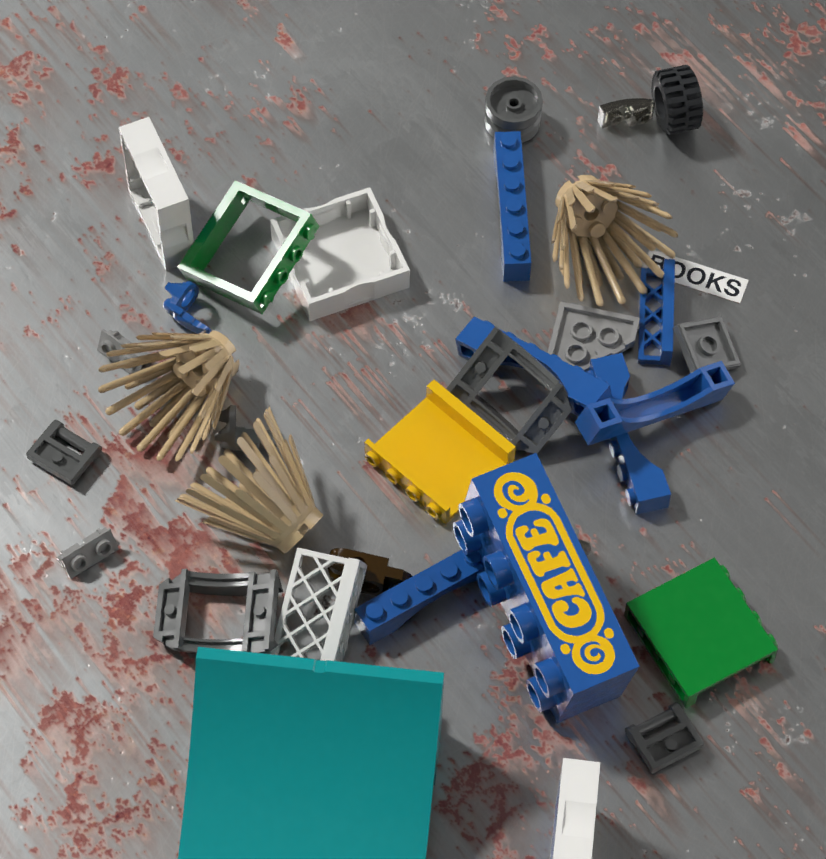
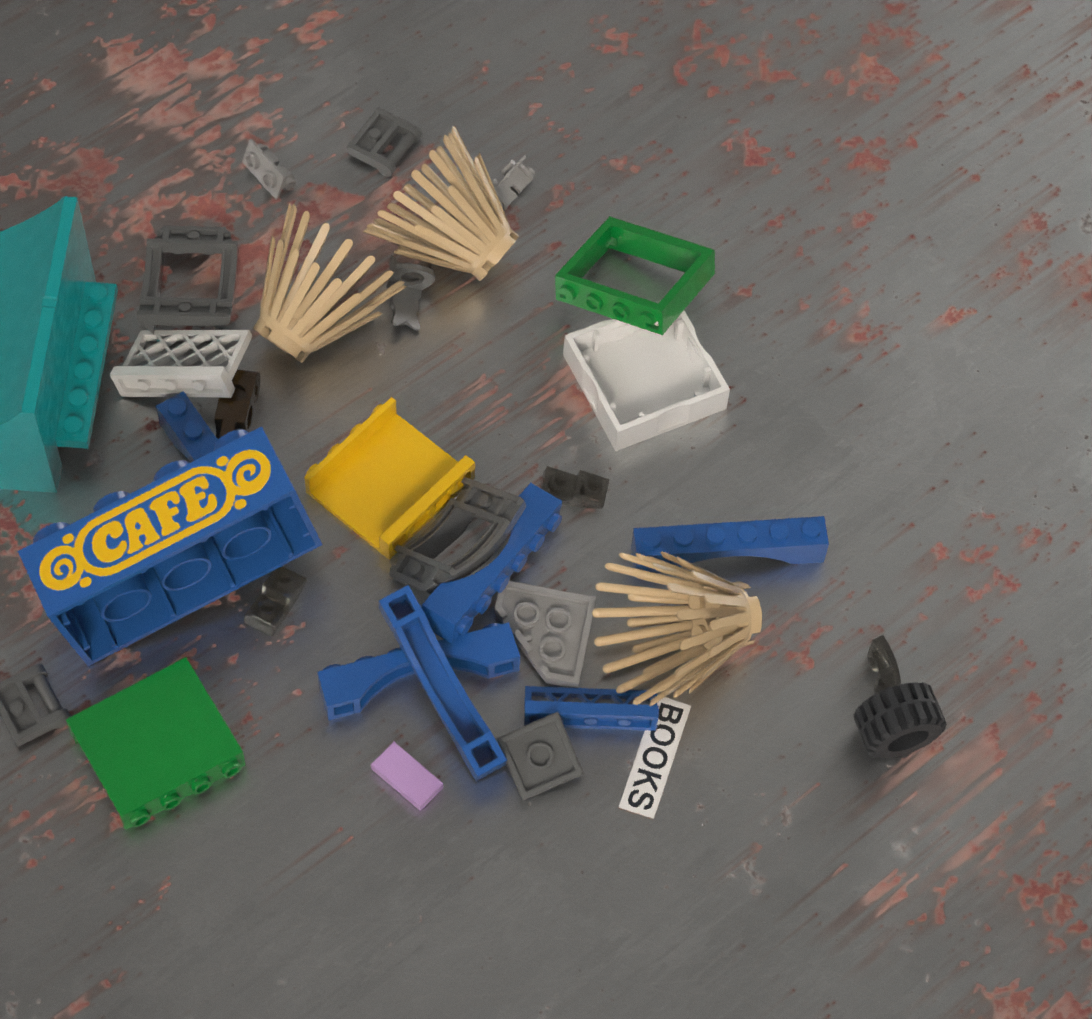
camera: 85 degrees right, 0 degrees up
white tile [119,117,194,270] -> none
blue hair [163,281,212,334] -> none
dark grey wheel [484,76,543,143] -> none
none -> lavender tile [371,742,443,811]
none -> clear smoke slope [540,466,610,509]

